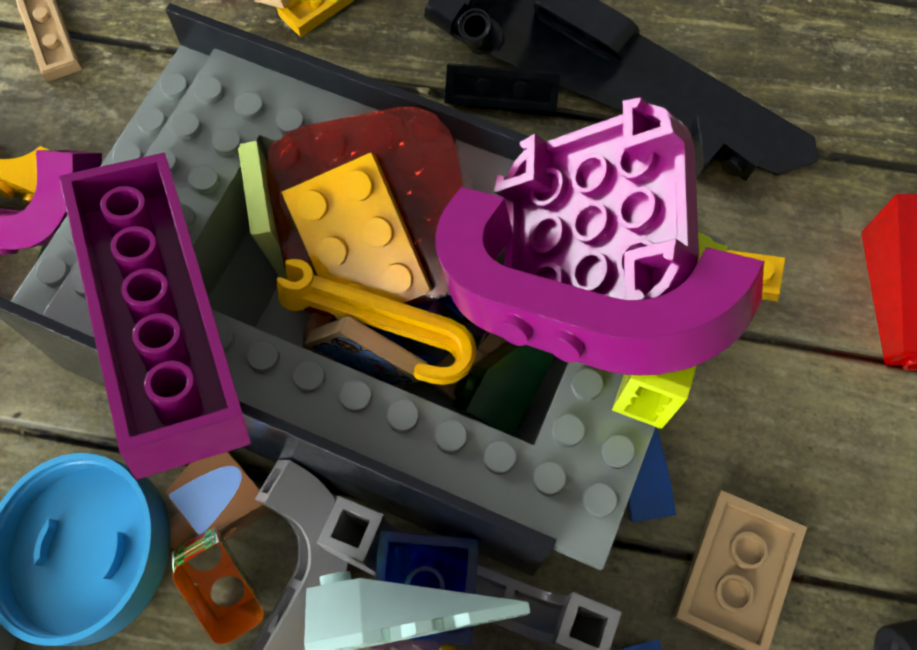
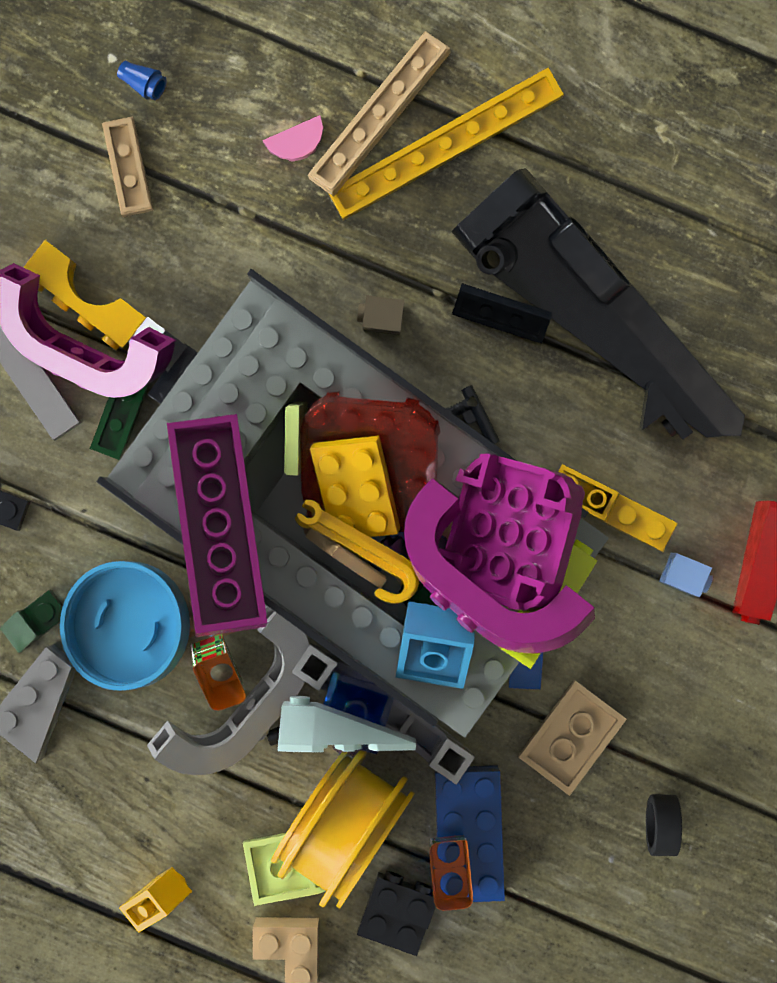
camera: 15 degrees right, 20 degrees up
none -> dark azure slope [395,601,476,689]
none -> light blue brick [659,552,713,597]

